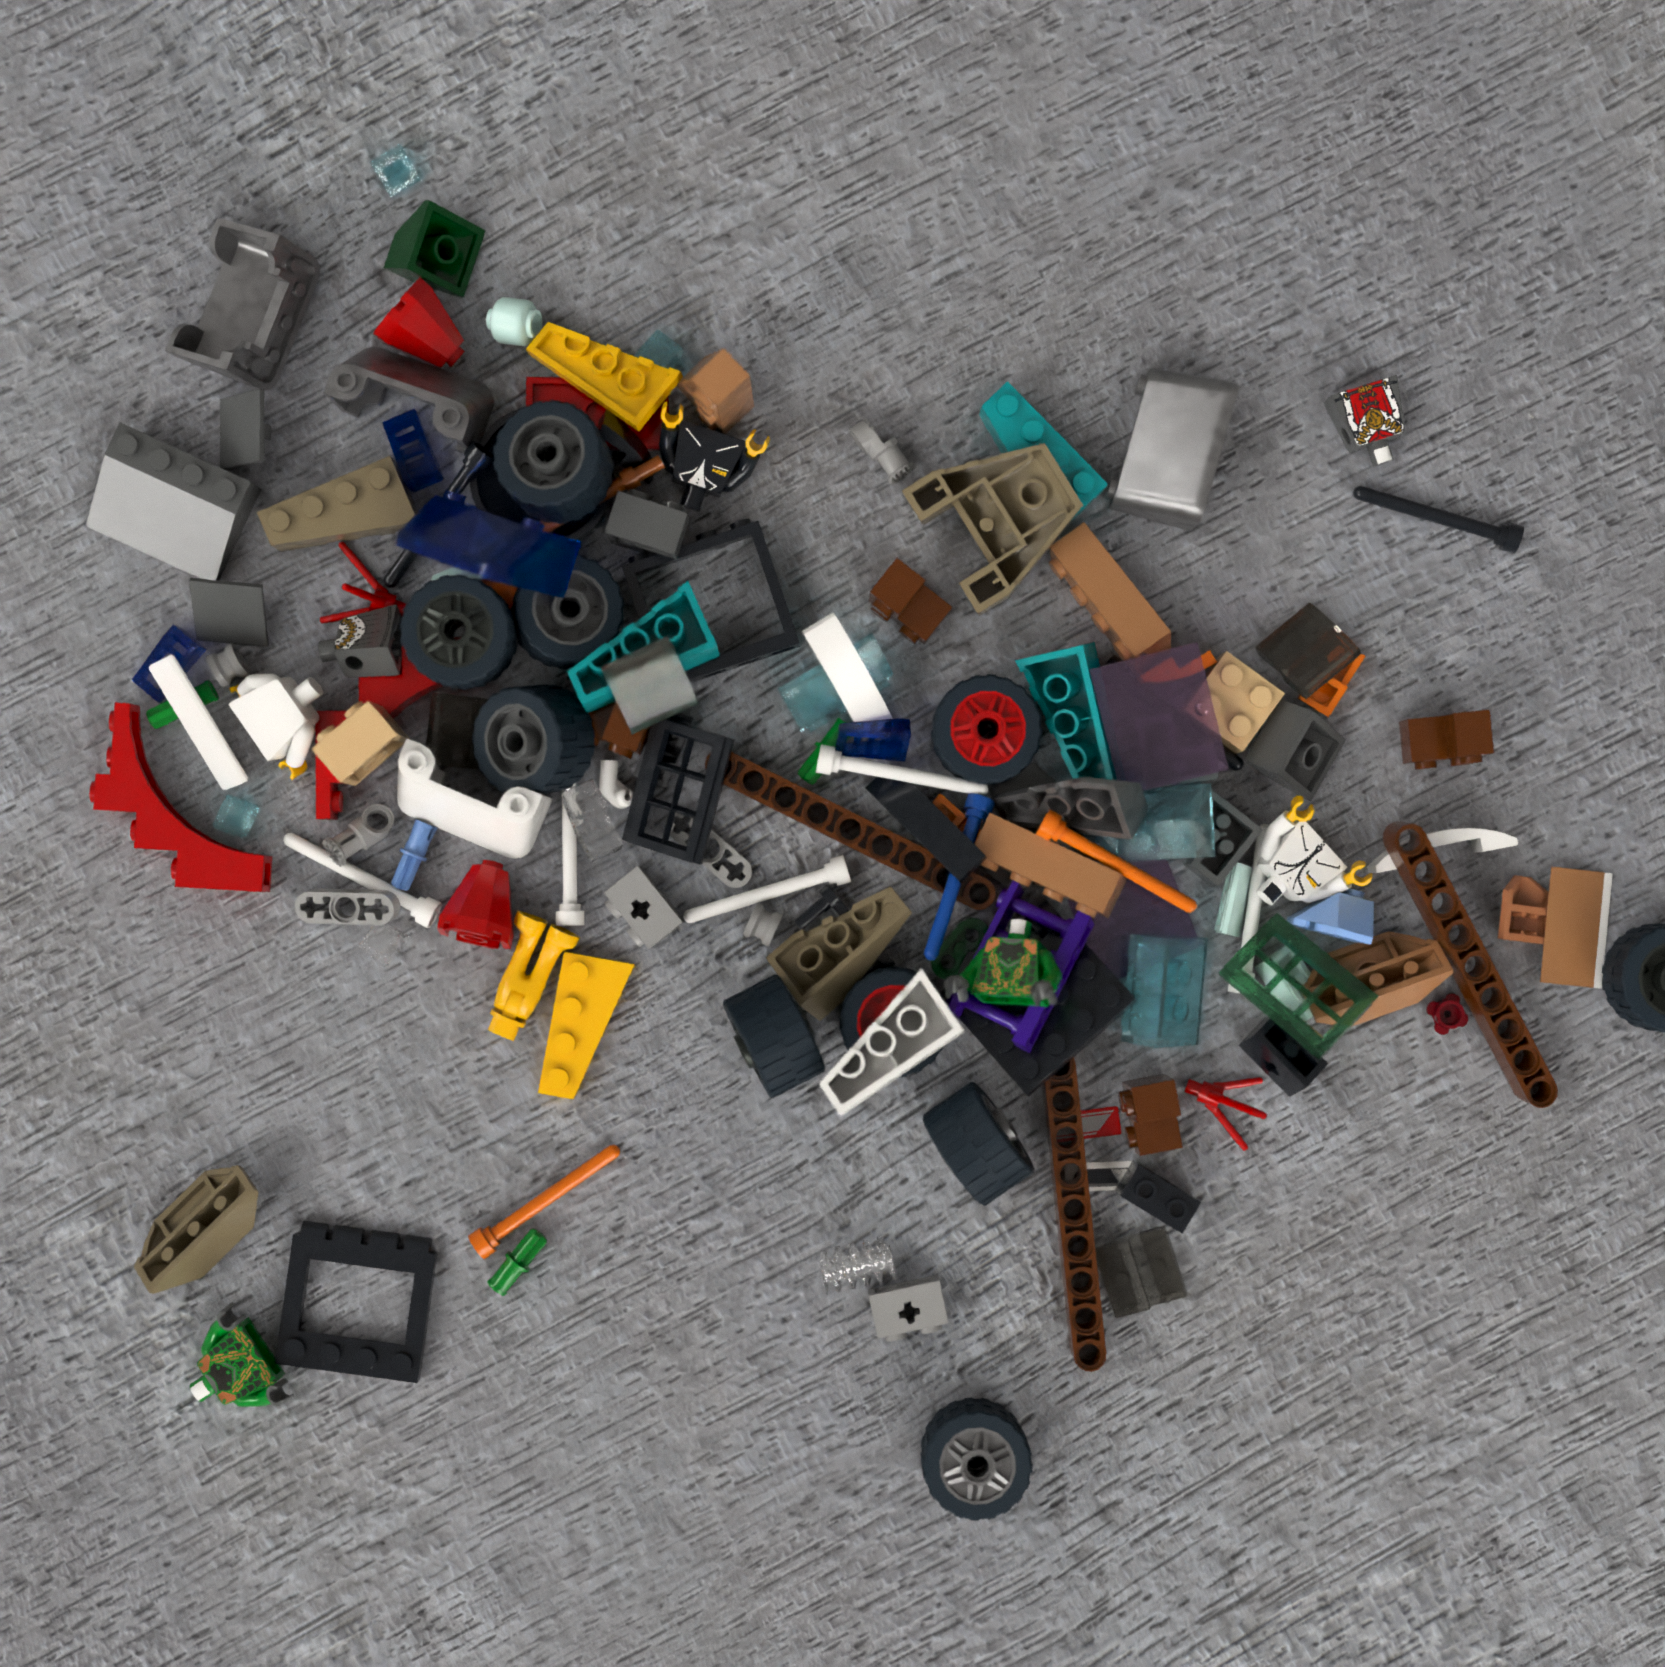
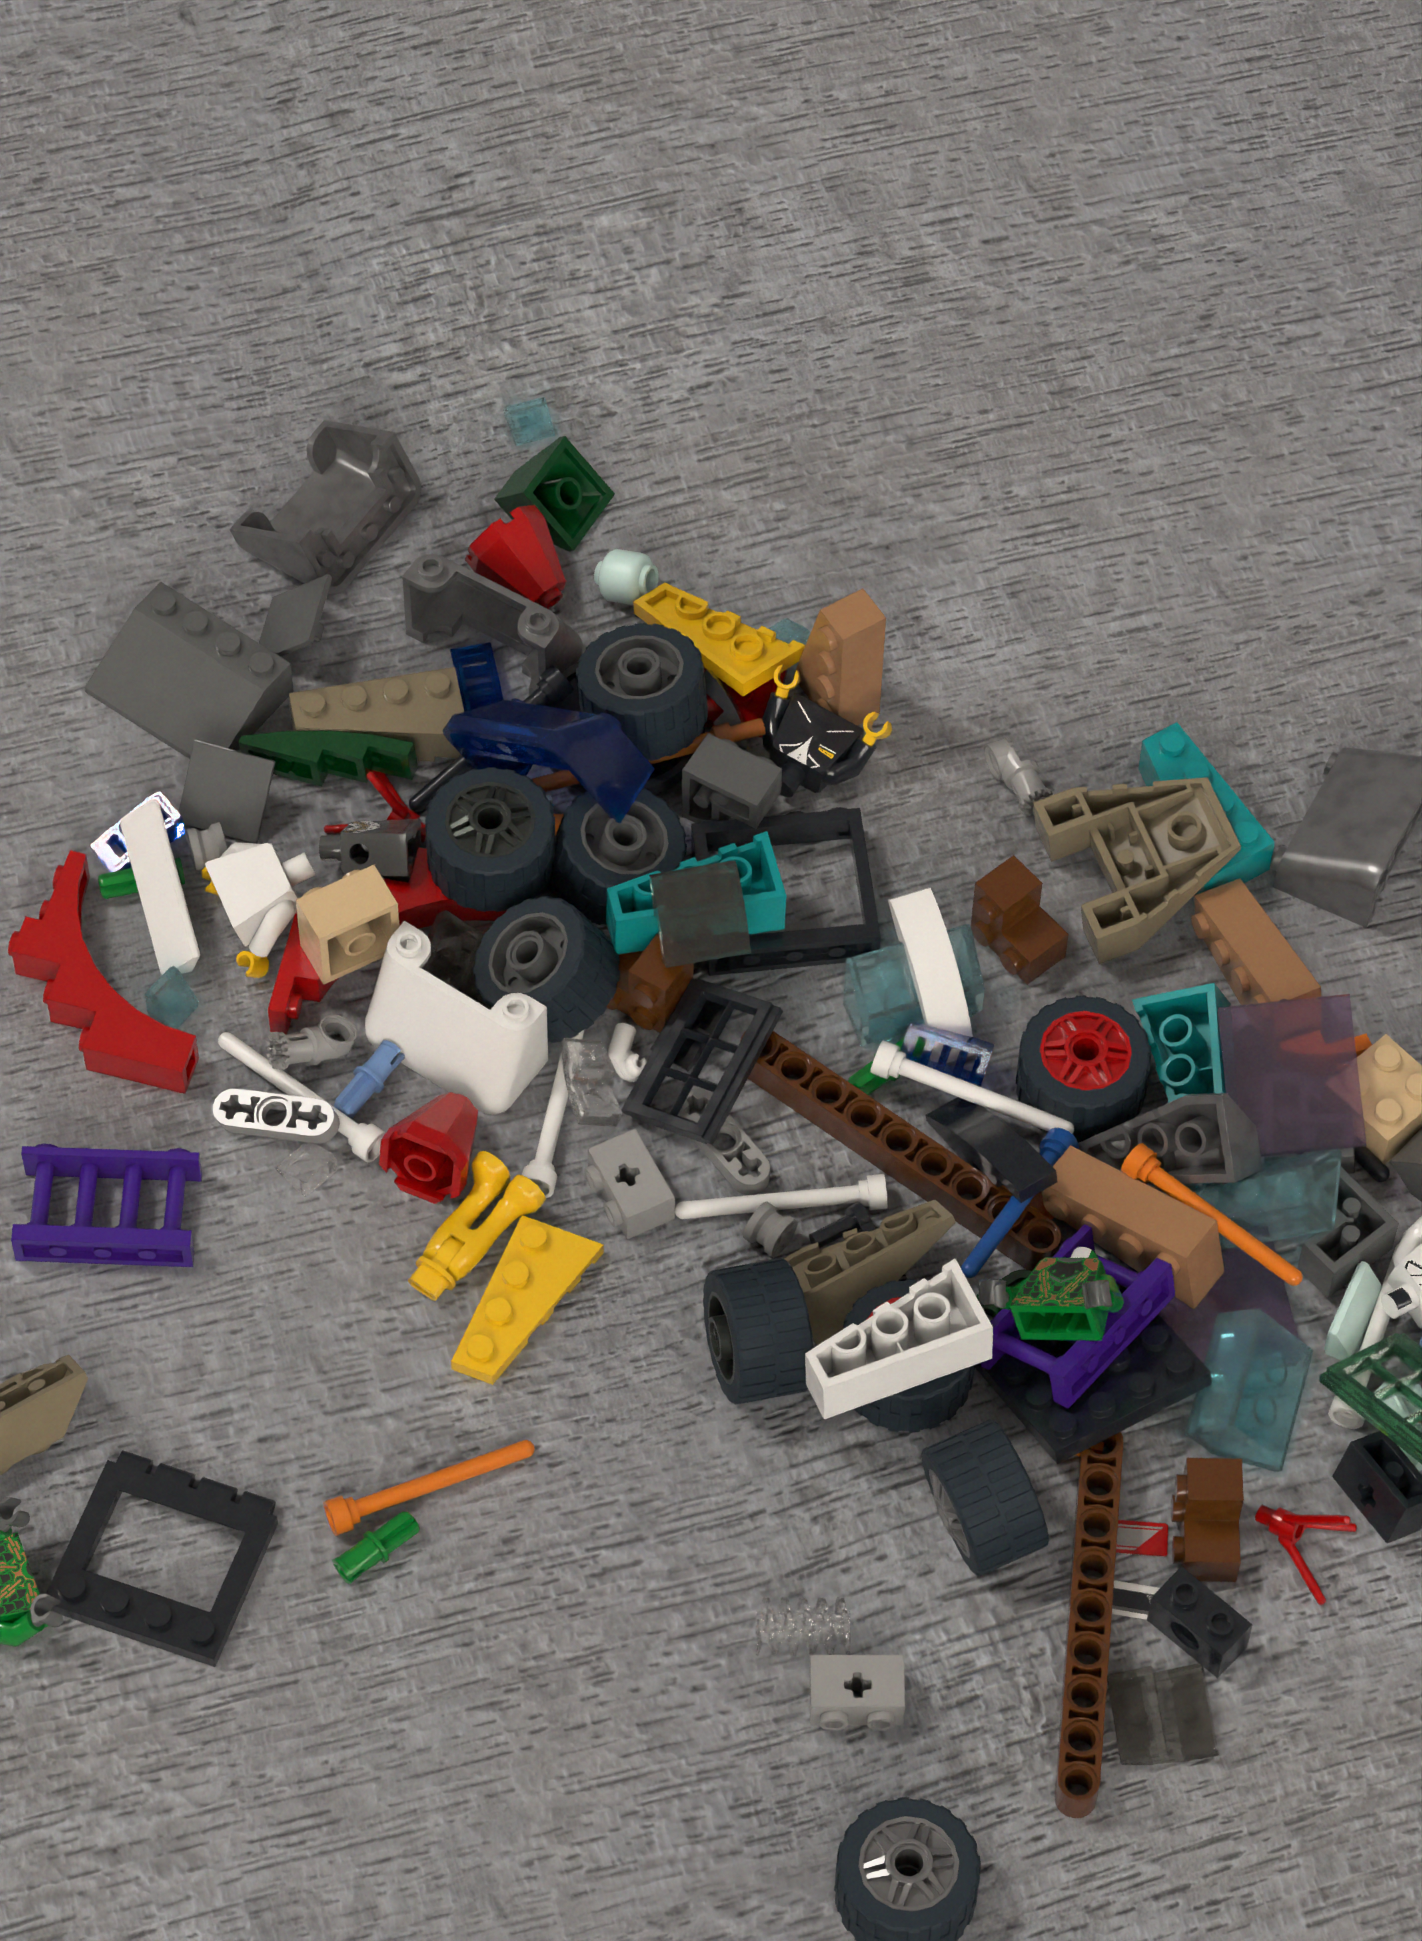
camera: 15 degrees right, 30 degrees down
none -> dark purple fence [11,1143,202,1267]
none -> dark green slope [238,730,418,787]

